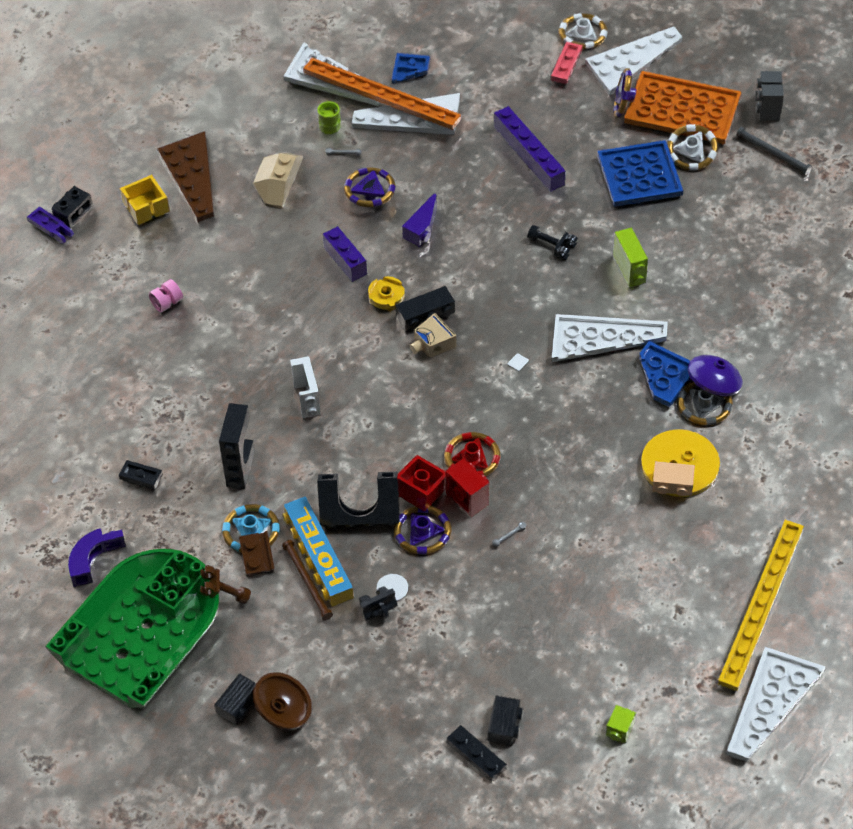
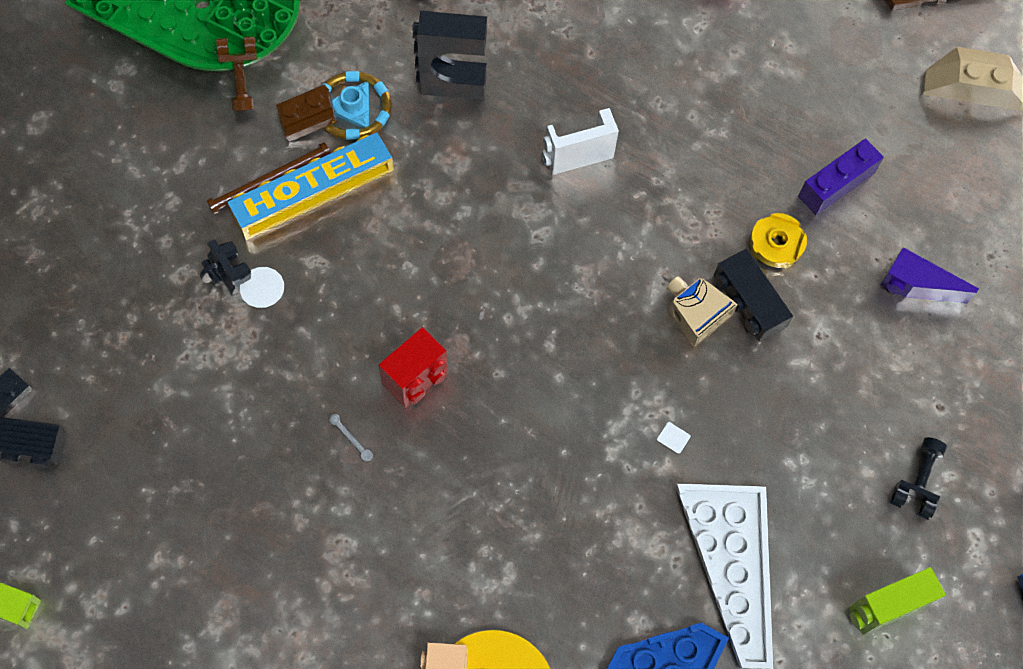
camera: 80 degrees right, 15 degrees up
black brick [214,673,256,725] -> none
reddish brown dish [253,672,312,730] -> none
black arch [317,471,400,528] -> none
piece [344,167,396,207] -> none
dark purple piece [394,506,452,554] -> none
red brick [398,455,446,512] -> none
red piece [444,432,501,476] -> none

